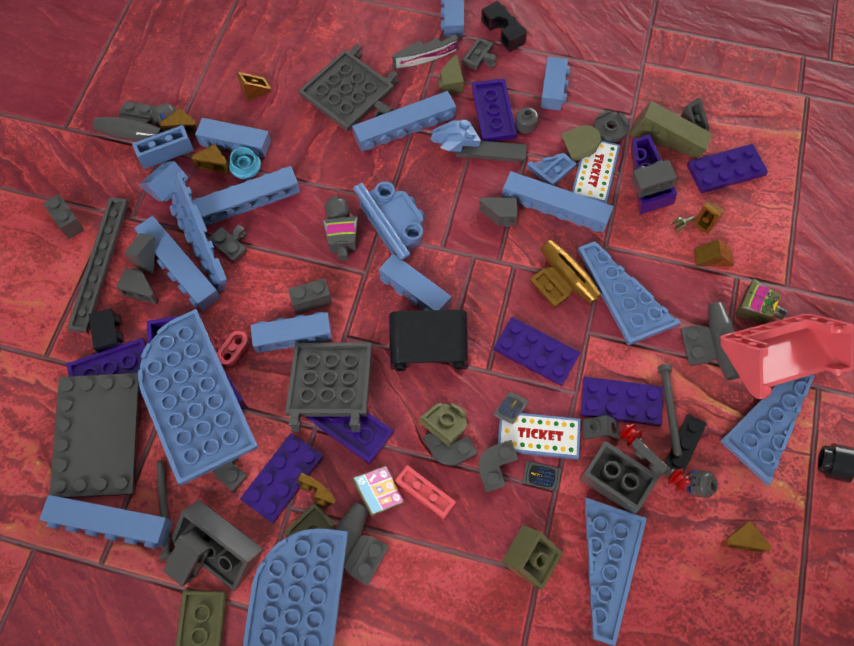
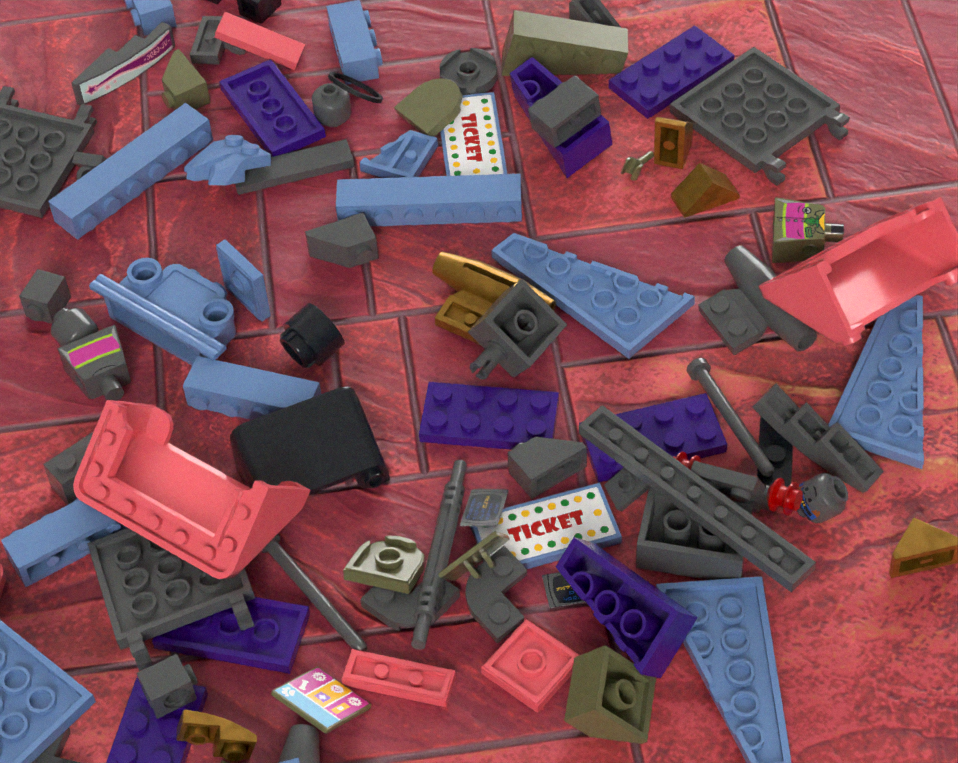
camera: 20 degrees left, 15 degrees down
none -> dark grey brick [19,269,71,324]
none -> coral windscreen [73,400,311,579]
none -> dark grey brick [136,654,198,719]
none -> coral tile [214,12,305,70]
none -> medium blue tile [216,239,271,321]
none -> dark grey bar [261,534,367,652]
none -> black piece [279,303,345,368]
none -> black piece [328,72,383,103]
none -> dark grey axle [411,460,467,650]
none -> olive piece [438,531,510,581]
none -> dark grey brick [468,279,567,380]
none -> coral tile [481,619,579,713]
none -> dark grey slope [507,437,587,499]
none -> dark purple wedge [556,537,698,679]
none -> dark grey plate [579,405,816,592]
none -> dark grey plate [670,47,850,186]
none -> dark grey slope [752,383,884,493]

